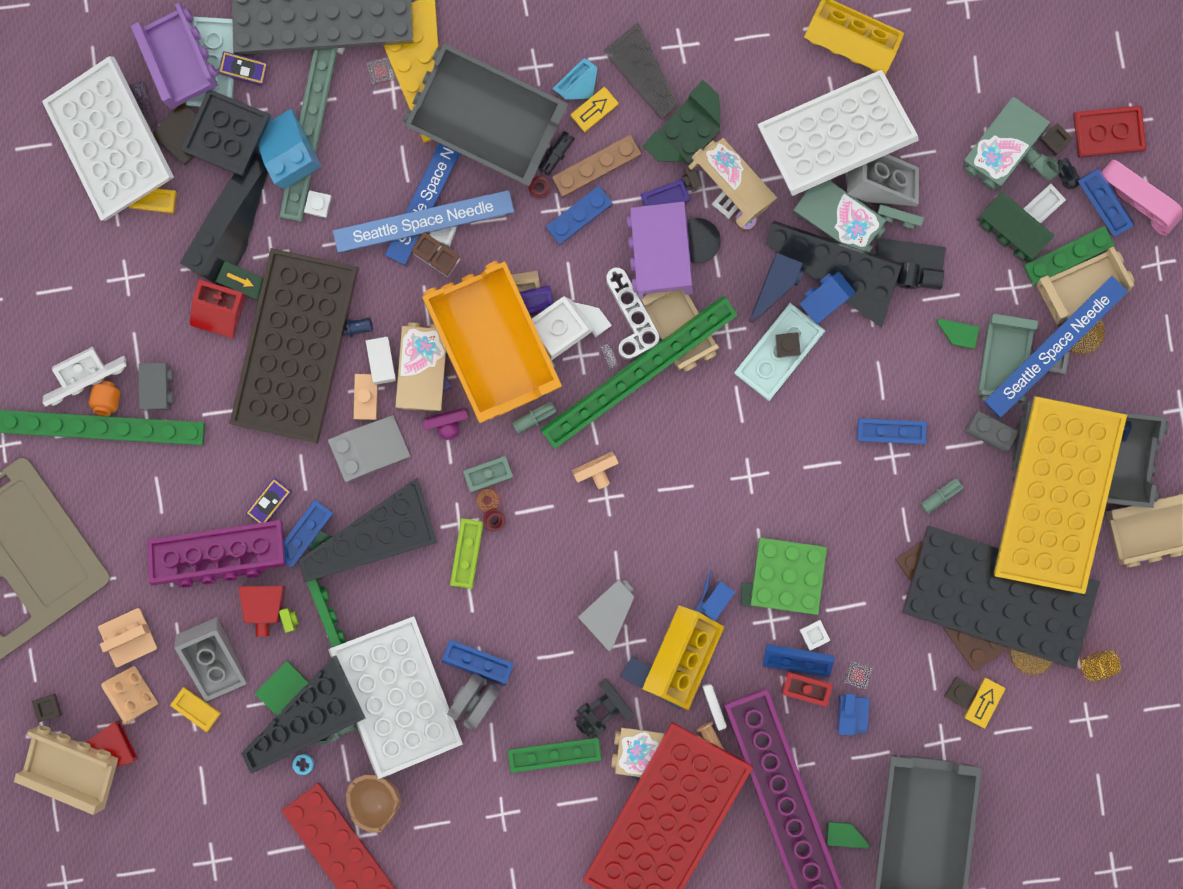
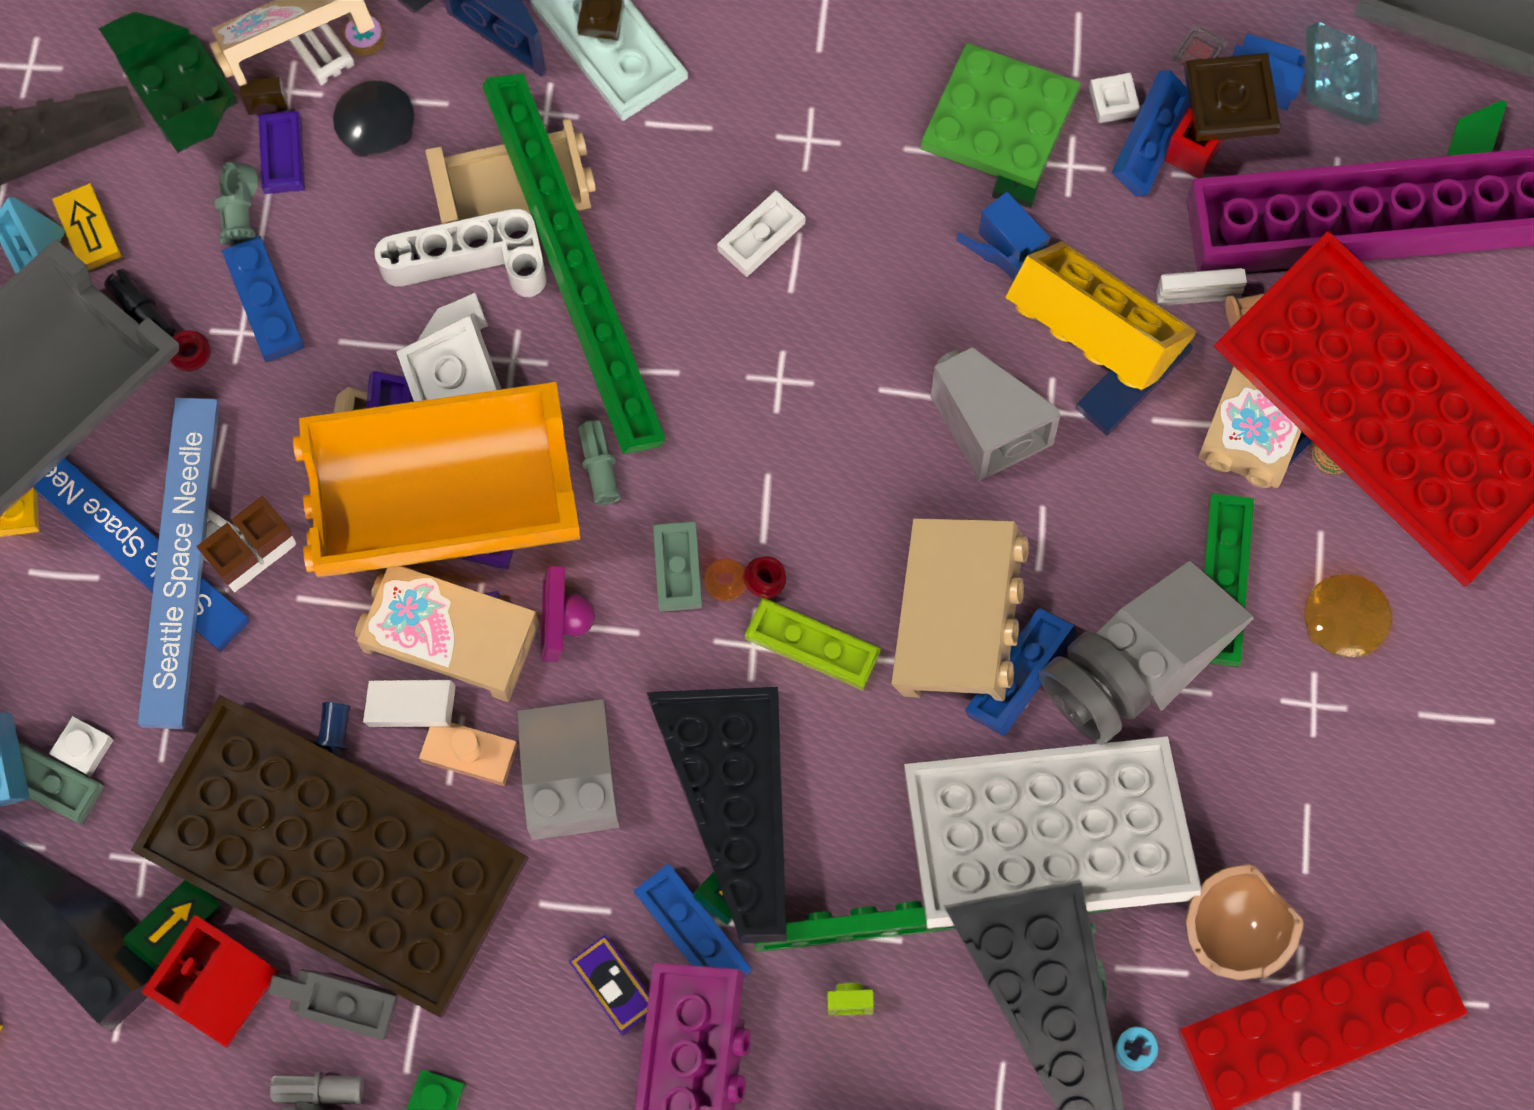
camera: 70 degrees left, 15 degrees down
red torso [239,586,286,637] -> none
green tile [254,661,309,716] -> none
medium nougat plate [552,134,641,198] -> none
light nougat tile [571,451,618,489] -> none
black tile [574,678,634,736] -> none
clear tile [601,344,617,370] -> none
medium lavender panel [627,202,694,299] -> none
none -> sand green connector [214,162,258,245]
none -> dark grey hinge [268,969,399,1040]
none -> light grey axle [270,1071,364,1106]
none -> white plate [717,190,805,277]
none -> tan panel [891,519,1029,701]
none -> light grey slope [1096,561,1254,711]
none -> dark brown tile [1184,53,1281,142]
none -> clear yellow dish [1304,574,1392,658]
none -> clear light blue plate [1306,22,1378,126]

